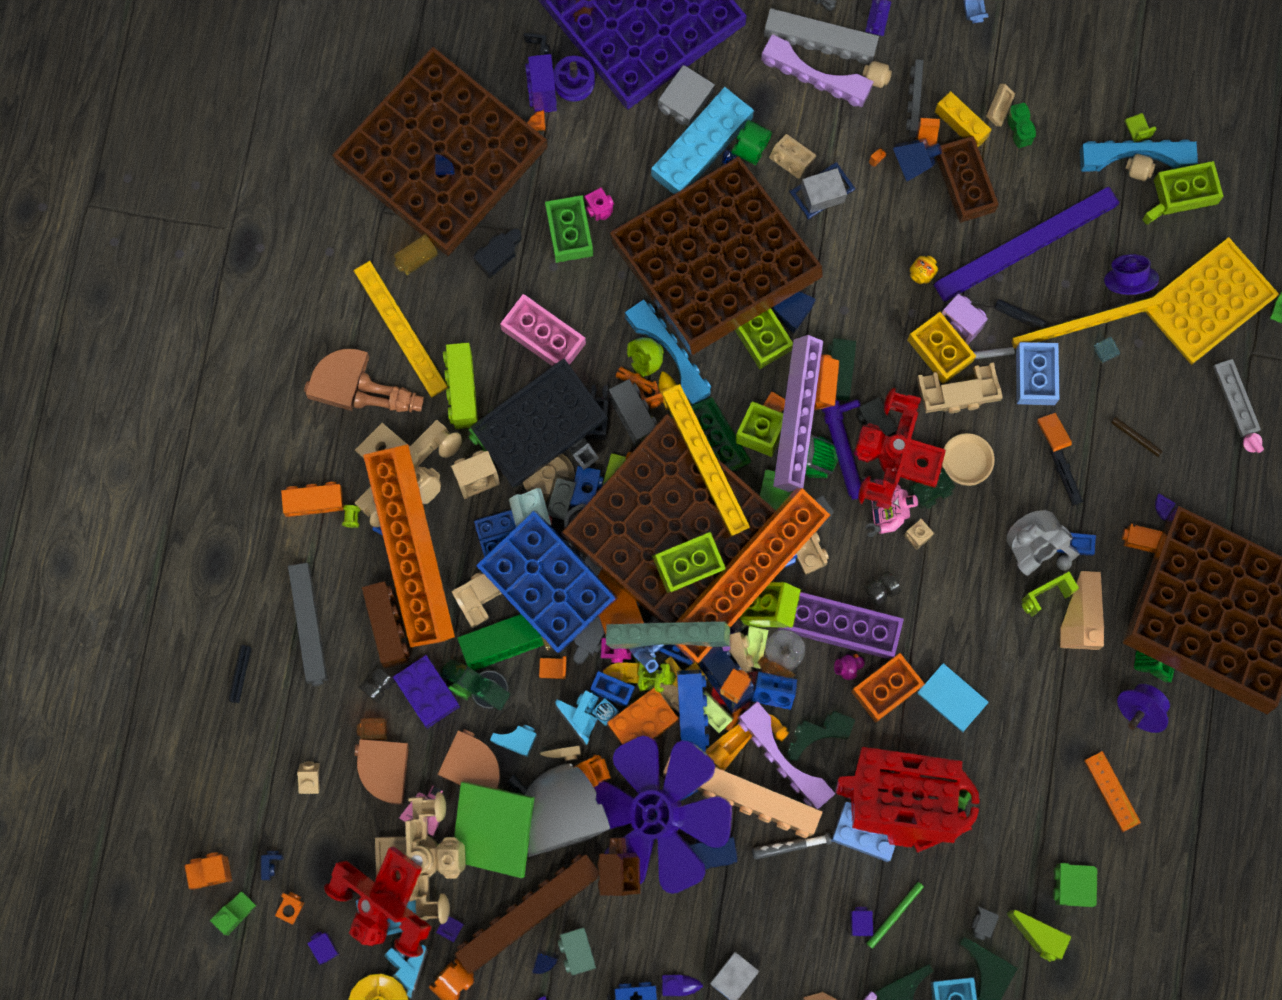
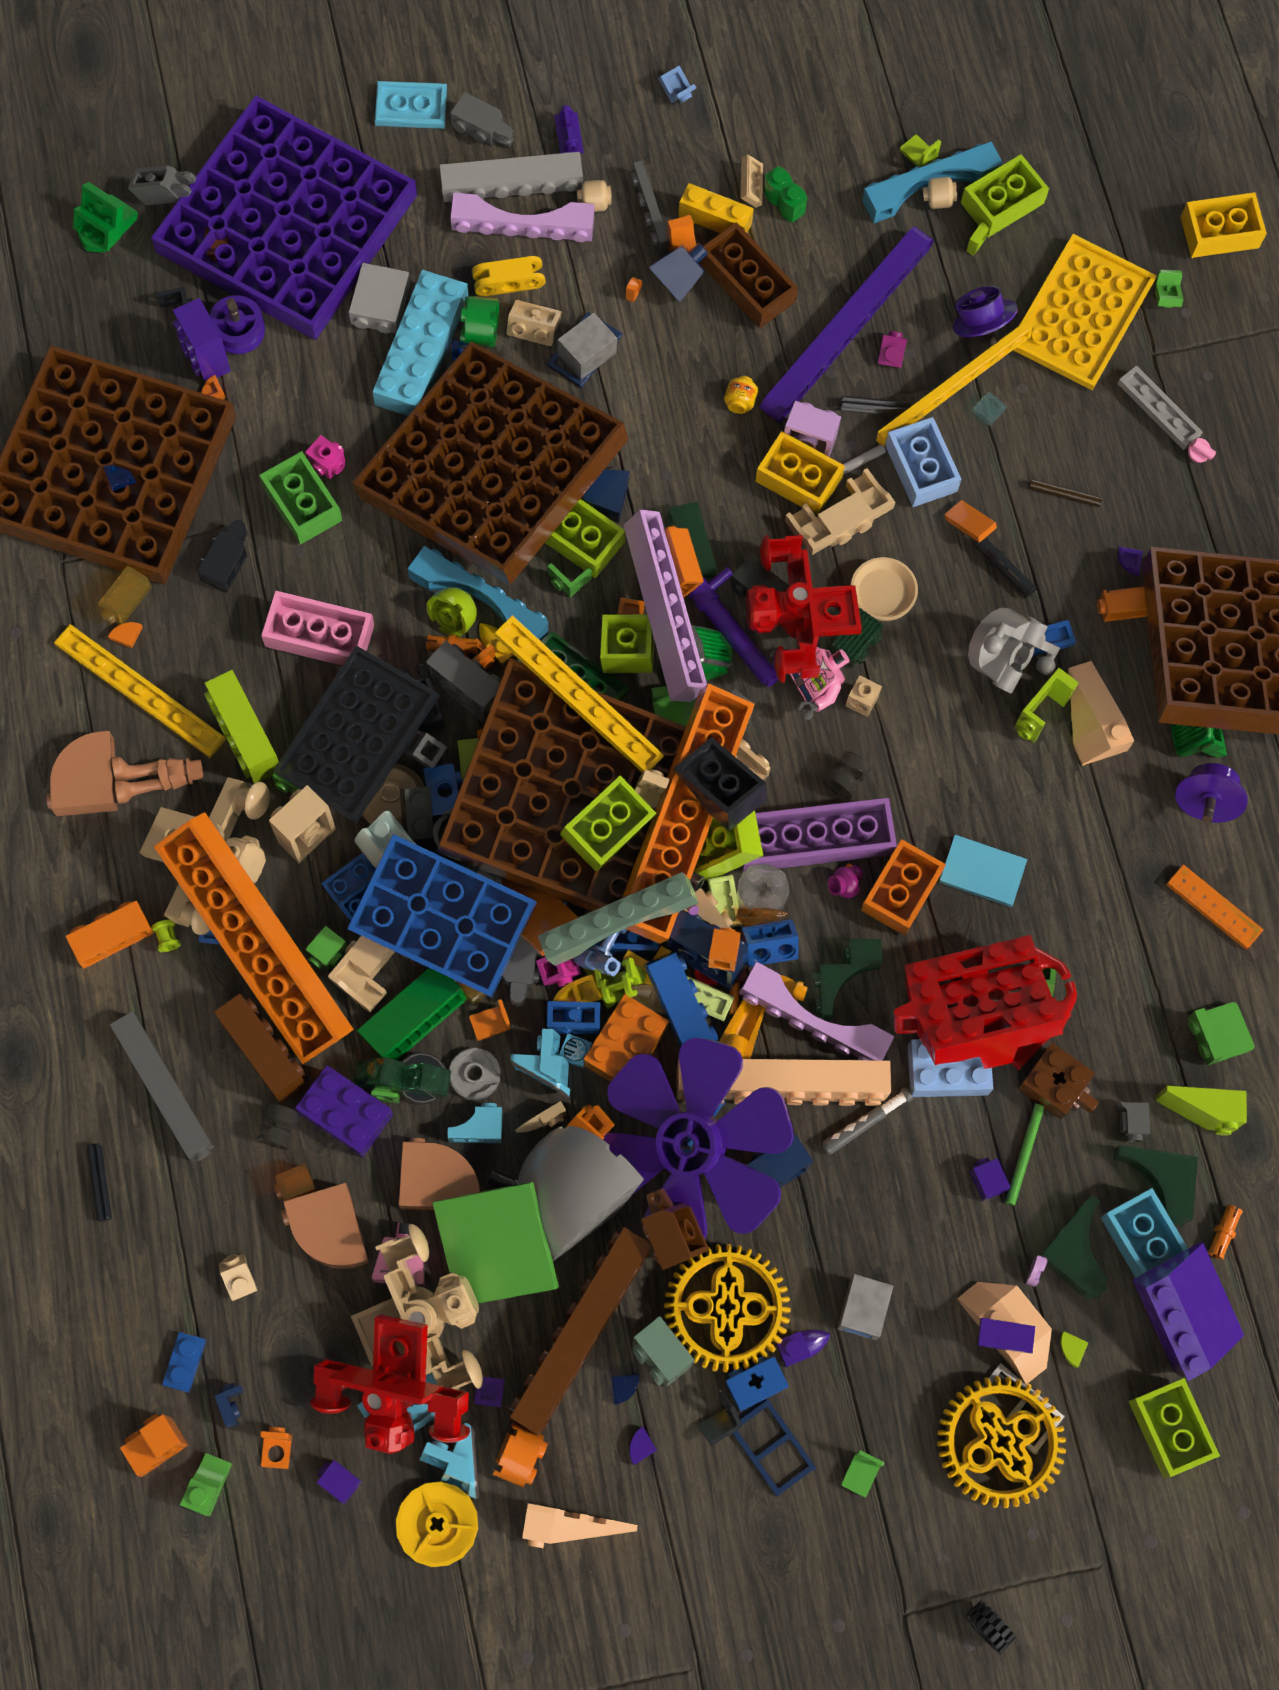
camera: 25 degrees left, 5 degrees down
none -> orange tile [108,622,143,648]
none -> blue plate [162,1332,206,1393]
none -> bright green brick [305,926,347,971]
none -> light grey tile [449,1048,501,1100]
none -> yellow piece [472,256,546,296]
none -> bright green bracket [547,563,592,598]
none -> tan bracket [635,769,670,809]
none -> yellow gear [664,1244,790,1373]
none -> black slope [674,737,767,831]
none -> magenta bracket [878,331,907,368]
none -> reddish brown hinge [1018,1042,1099,1119]

